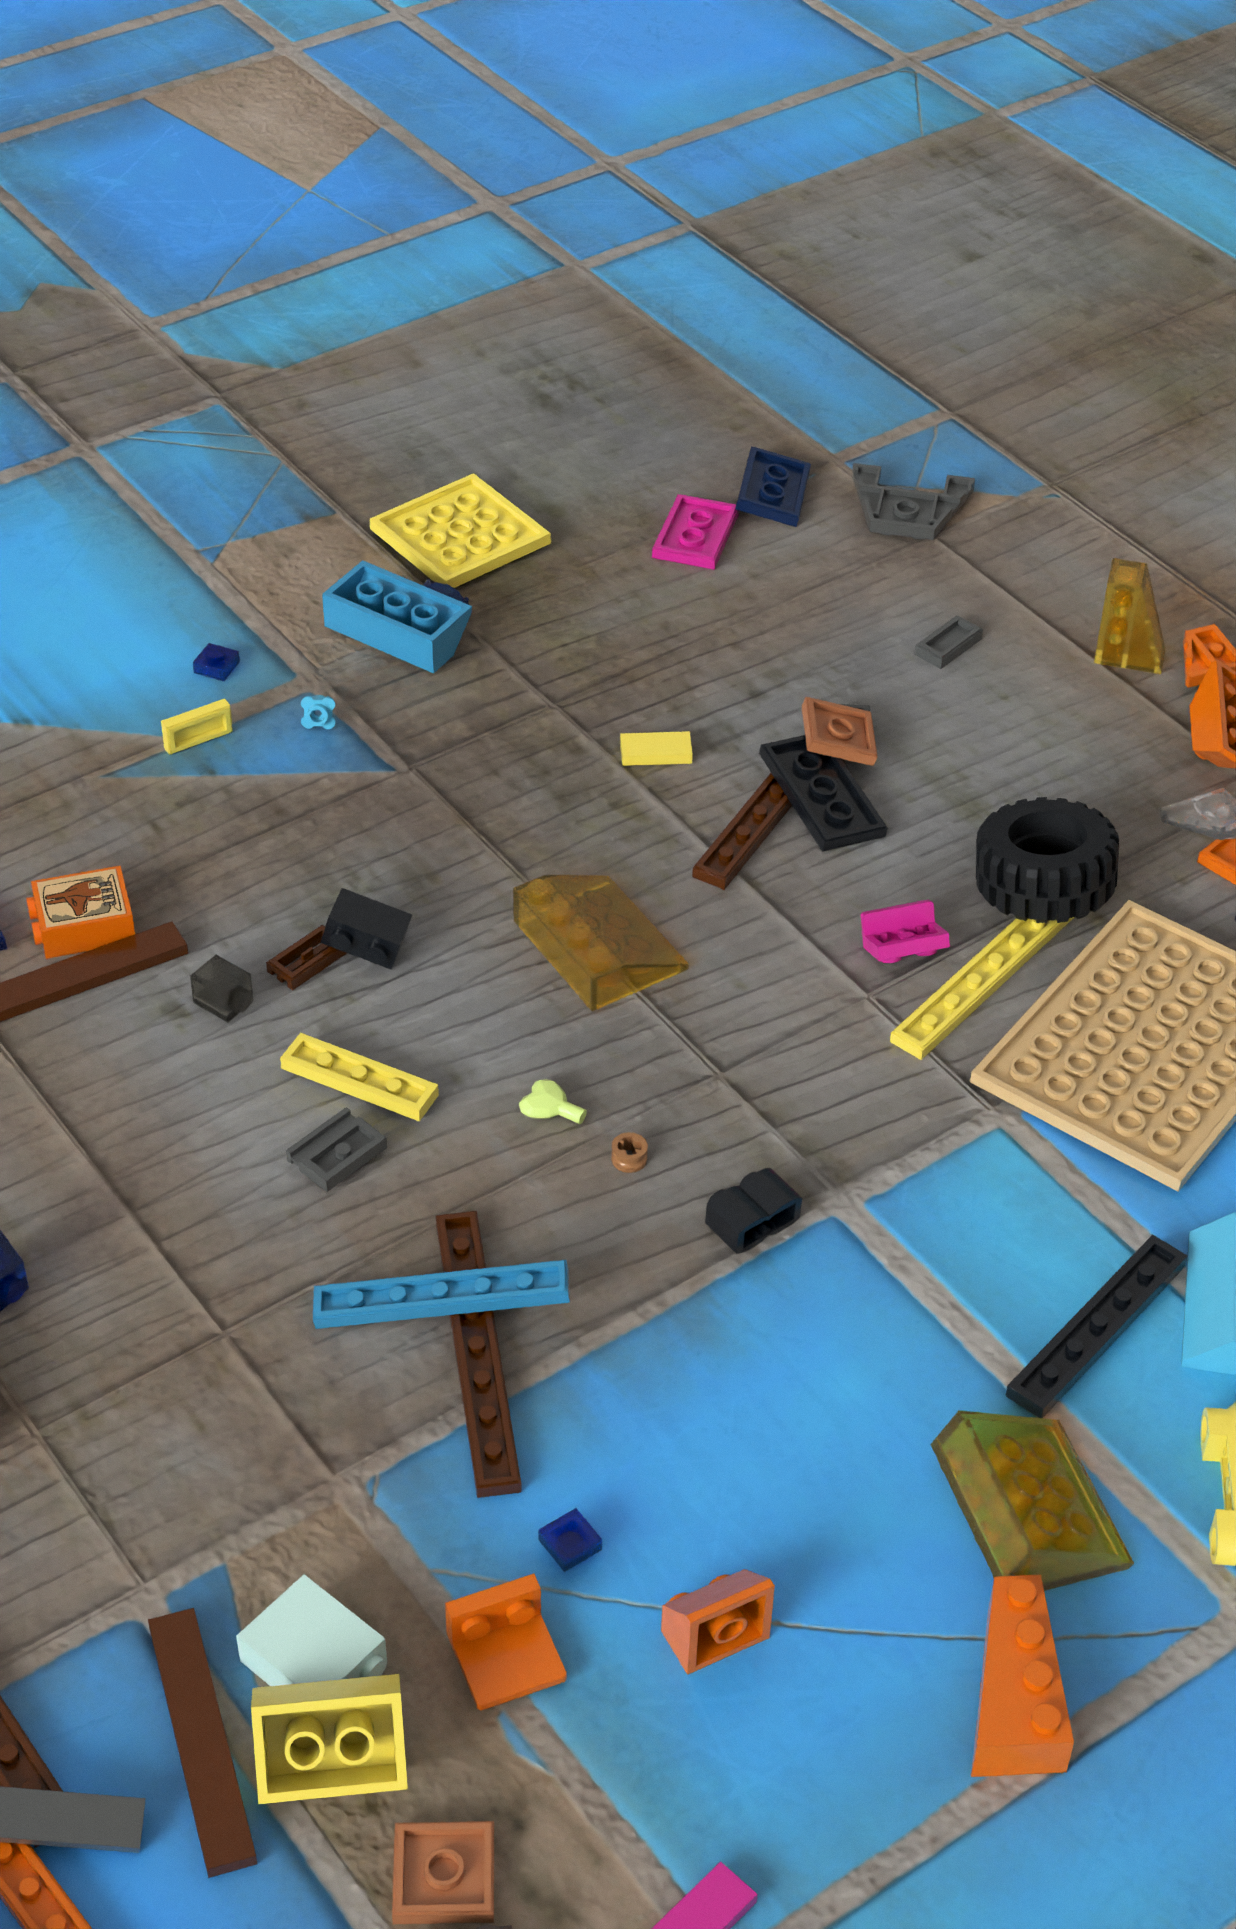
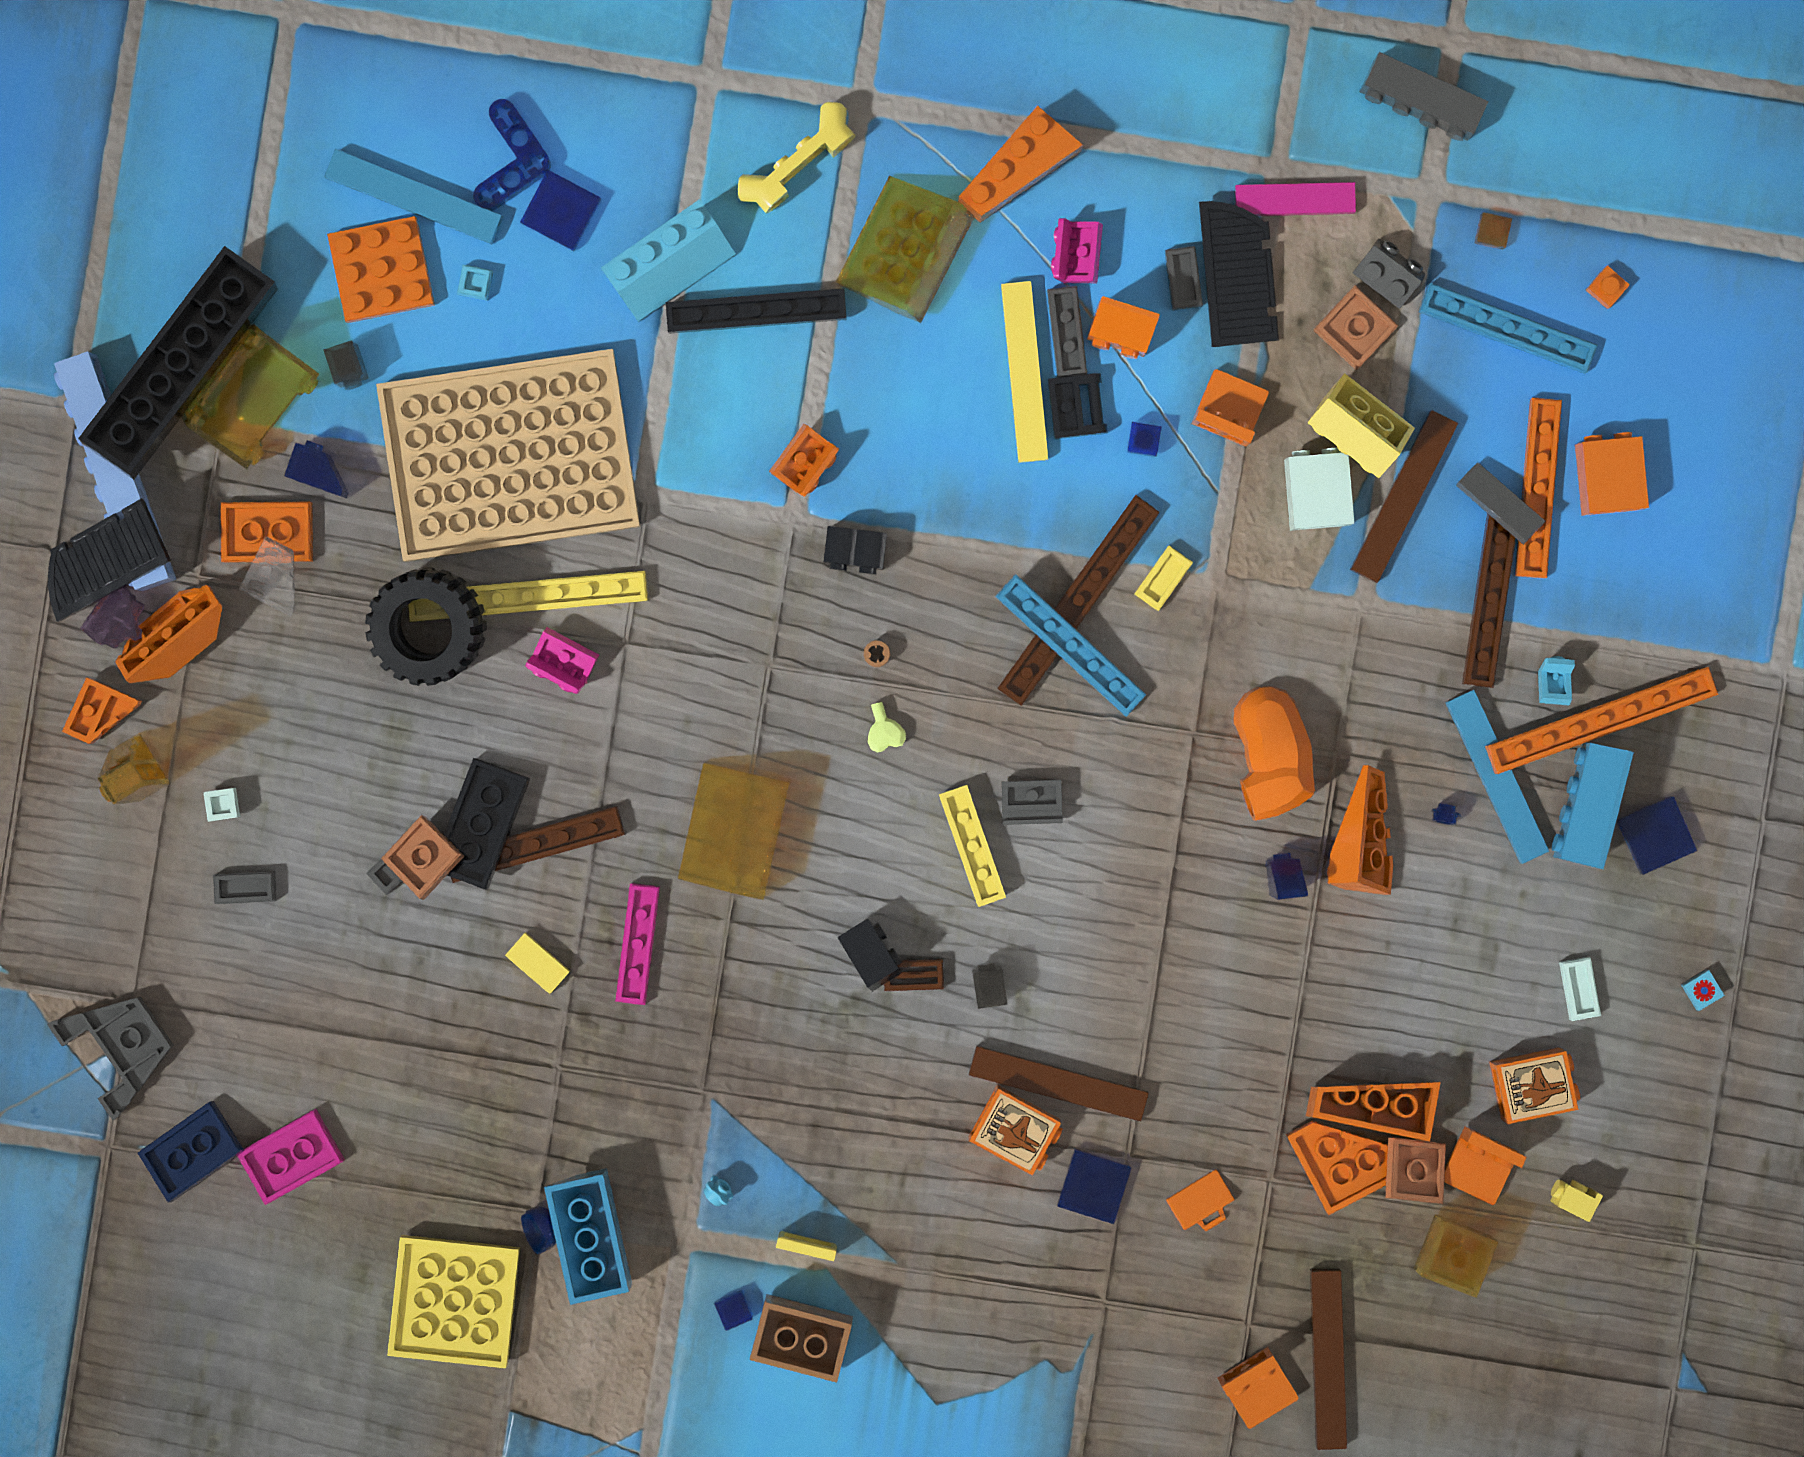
camera: 135 degrees left, 45 degrees up
none -> light aqua plate [203,788,240,822]
none -> dark pink tile [615,883,660,1005]
none -> medium nougat brick [750,1294,853,1383]
none -> orange bracket [769,423,839,497]
none -> light yellow tile [1001,281,1048,463]
none -> dark grey tile [1047,286,1087,378]
none -> black plate [1048,373,1108,439]
none -> dark pink bracket [1051,218,1103,284]
none -> light yellow tile [1134,545,1193,611]
none -> dark grey tile [1165,246,1203,311]
none -> black piece [1199,201,1279,347]
none -> orange piece [1233,686,1315,821]

